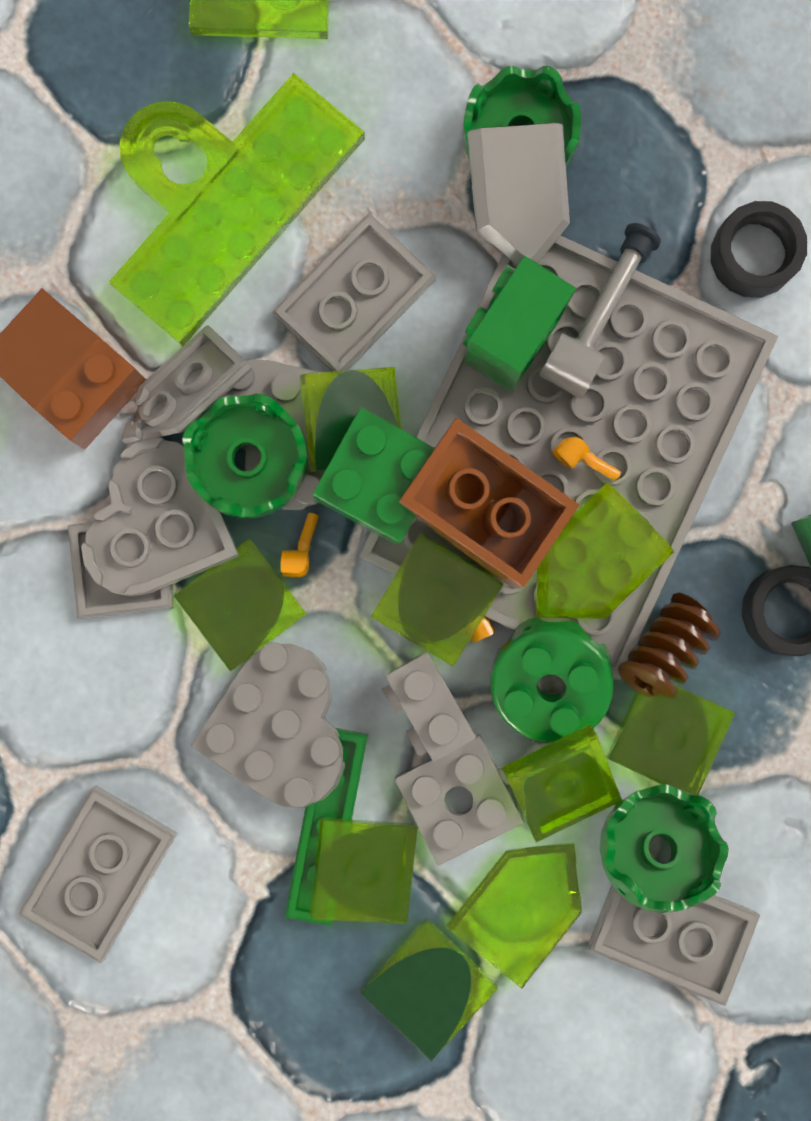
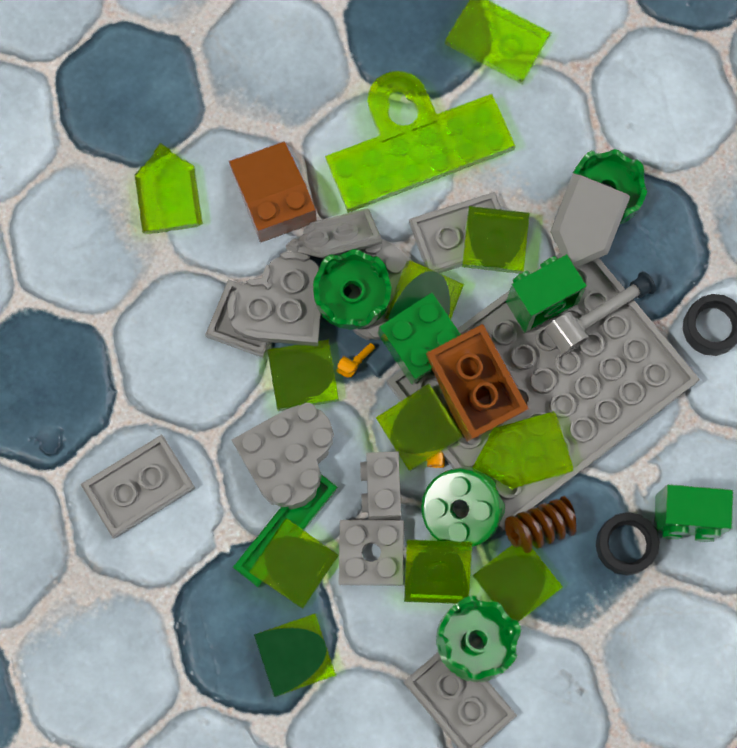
camera: 25 degrees right, 10 degrees down
clear neon green tile [446,843,582,989] -> none
light orange hand [552,437,621,481] -> none
none -> clear neon green tile [462,206,530,274]

